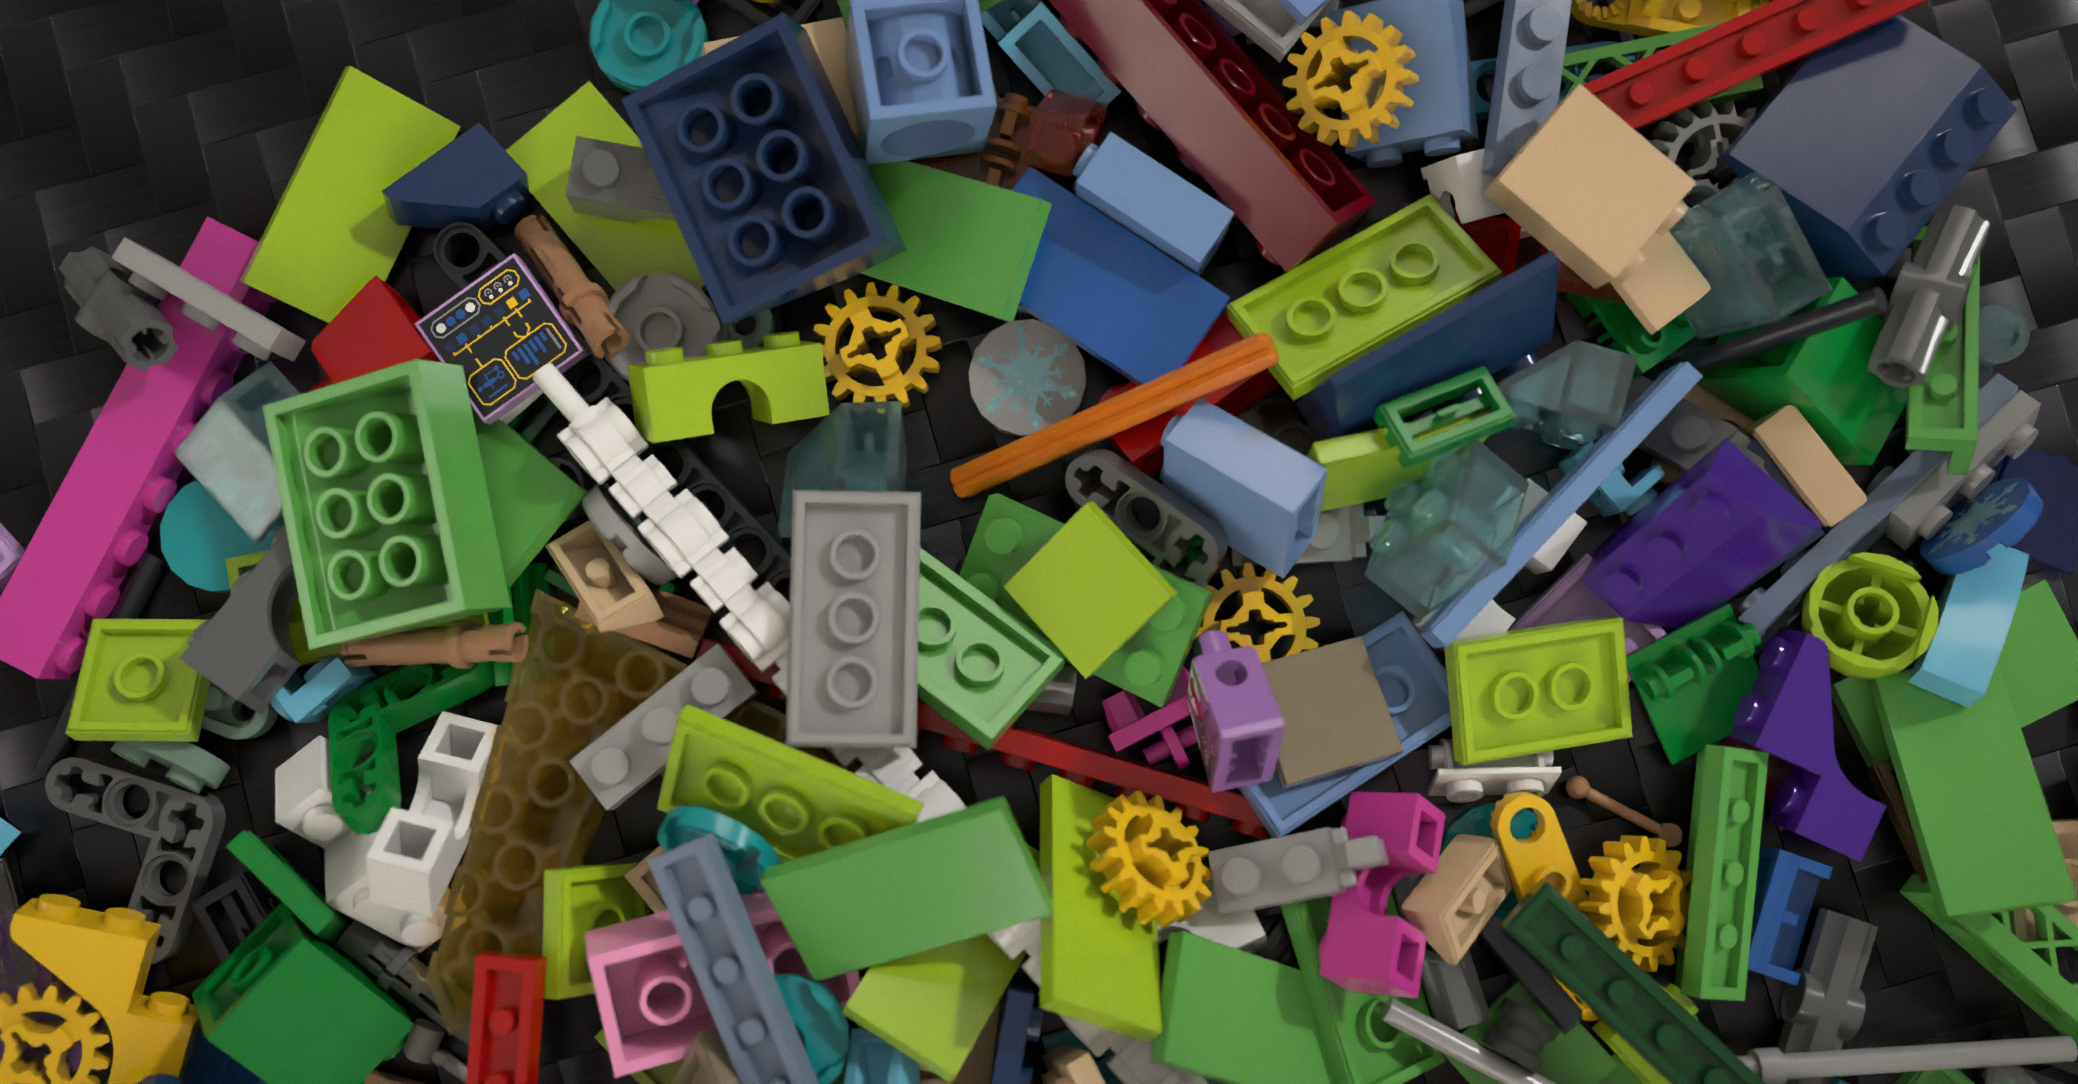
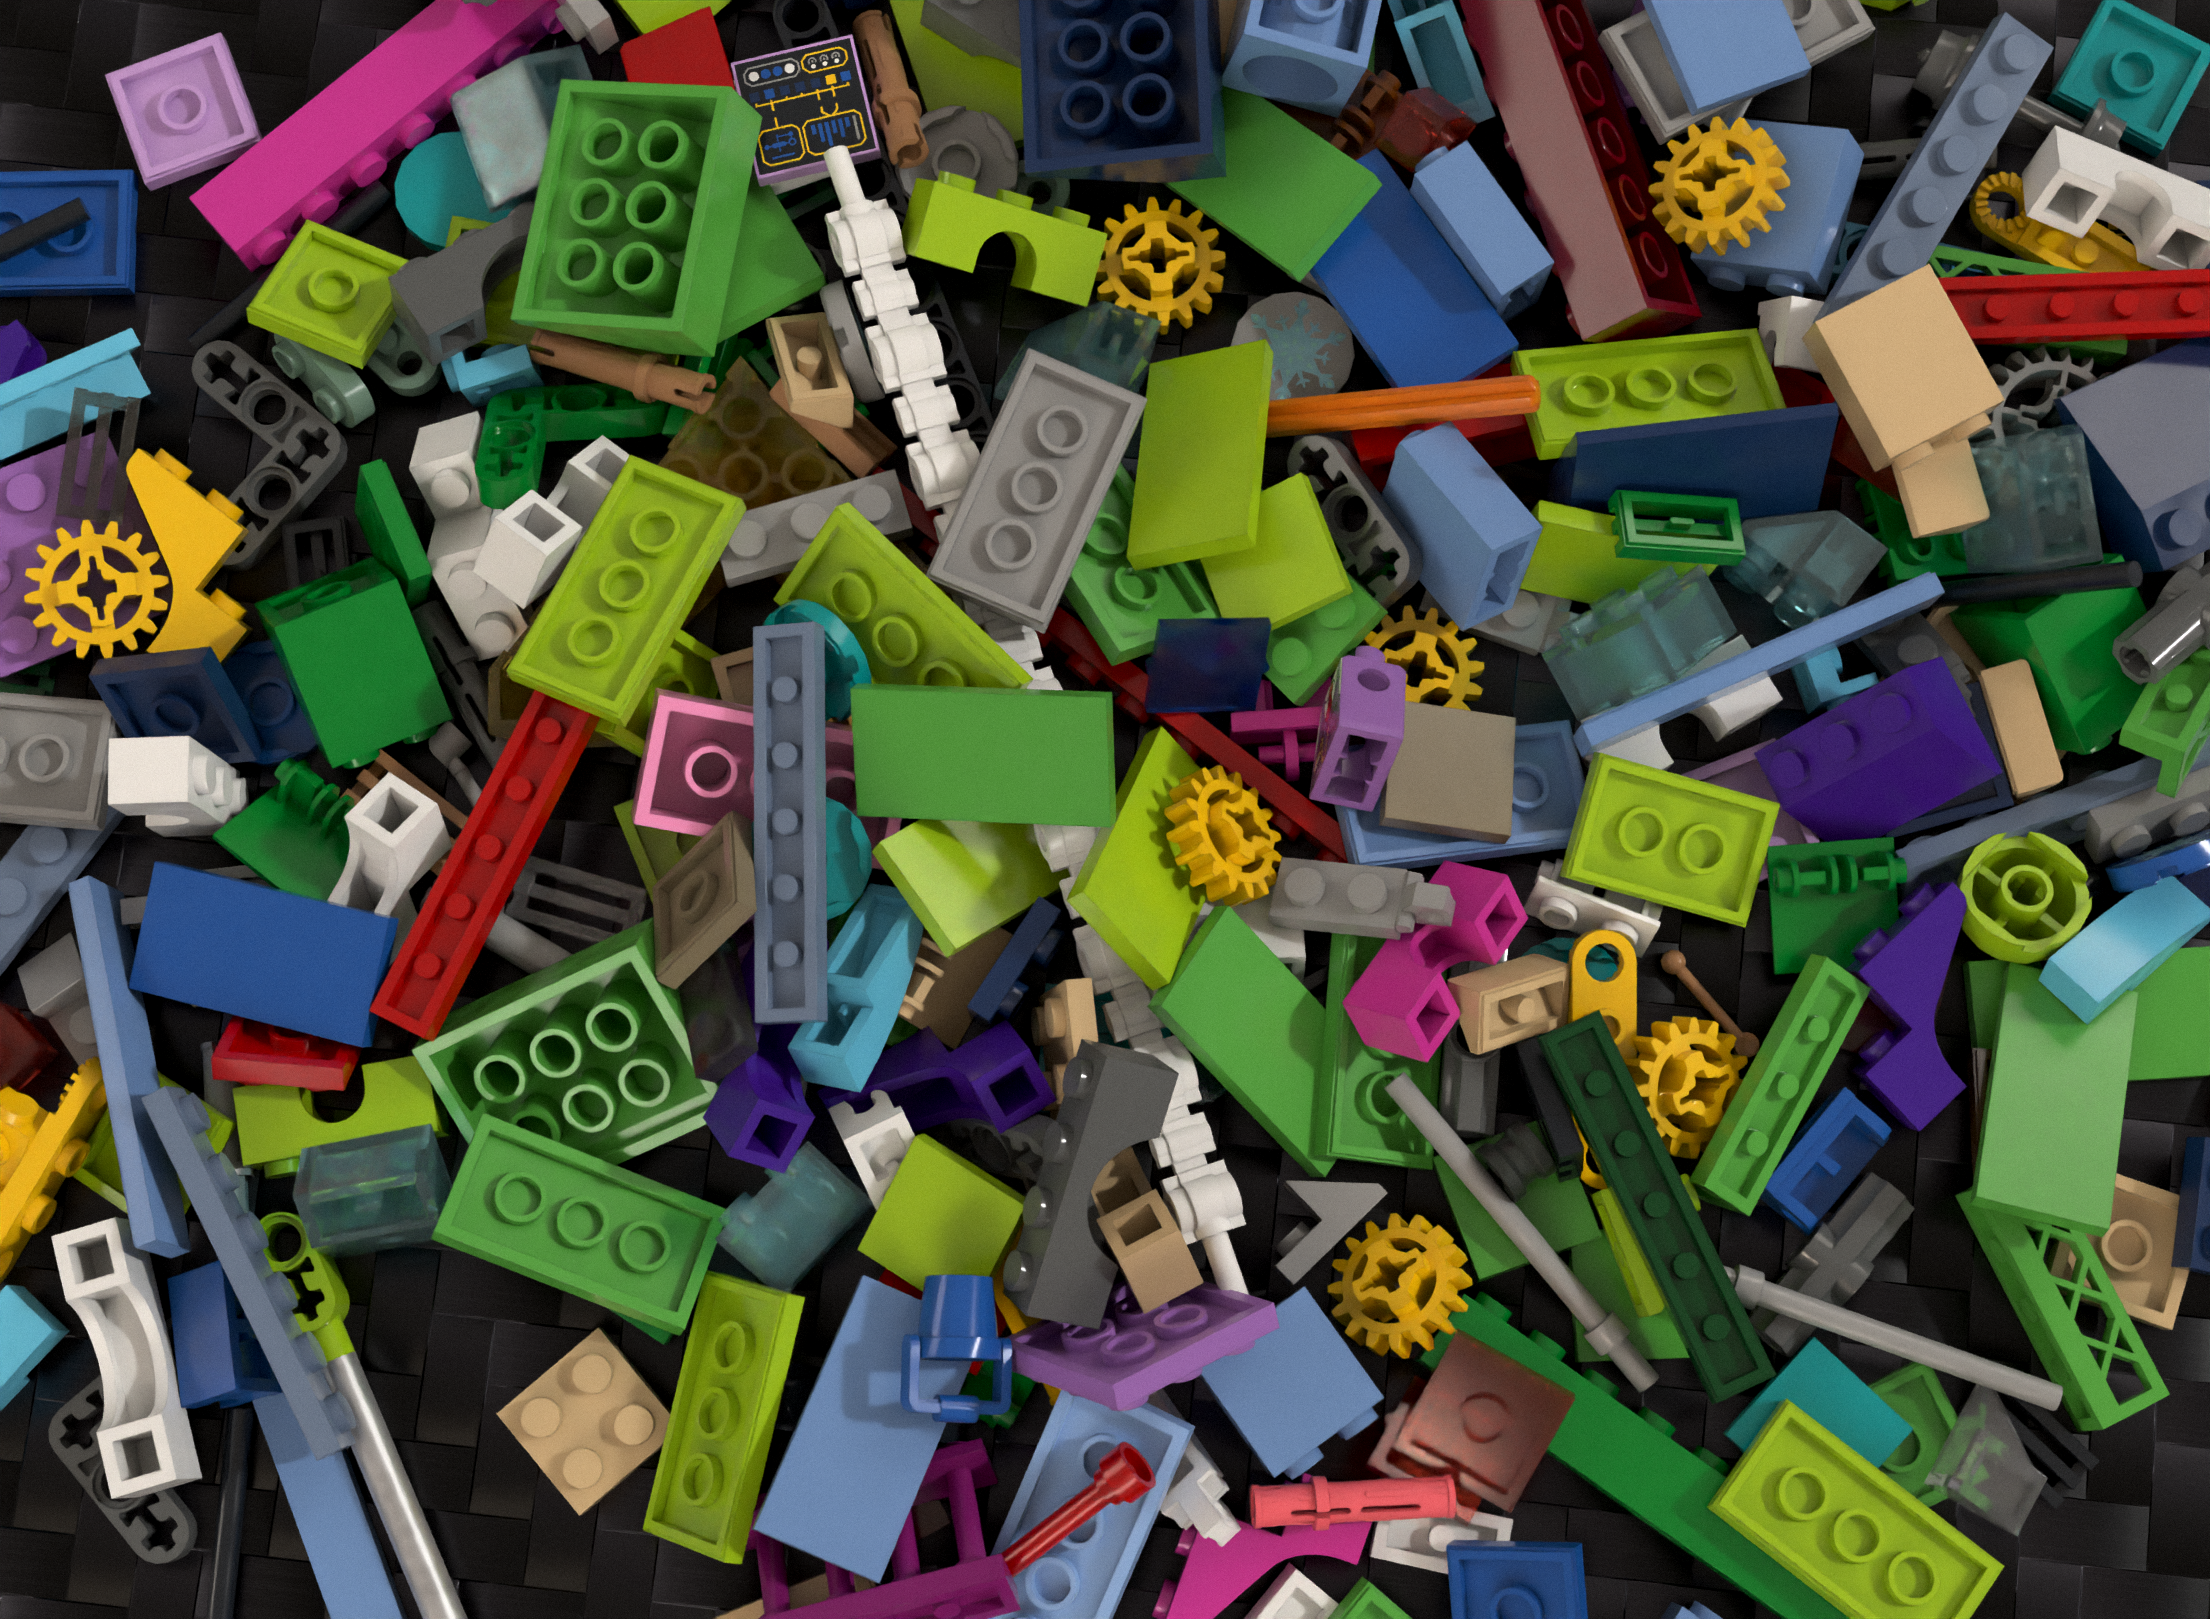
camera: 20 degrees right, 5 degrees down
none -> lime tile [506,455,747,728]
none -> lime tile [1126,339,1274,571]
none -> clear blue piece [1144,617,1271,713]

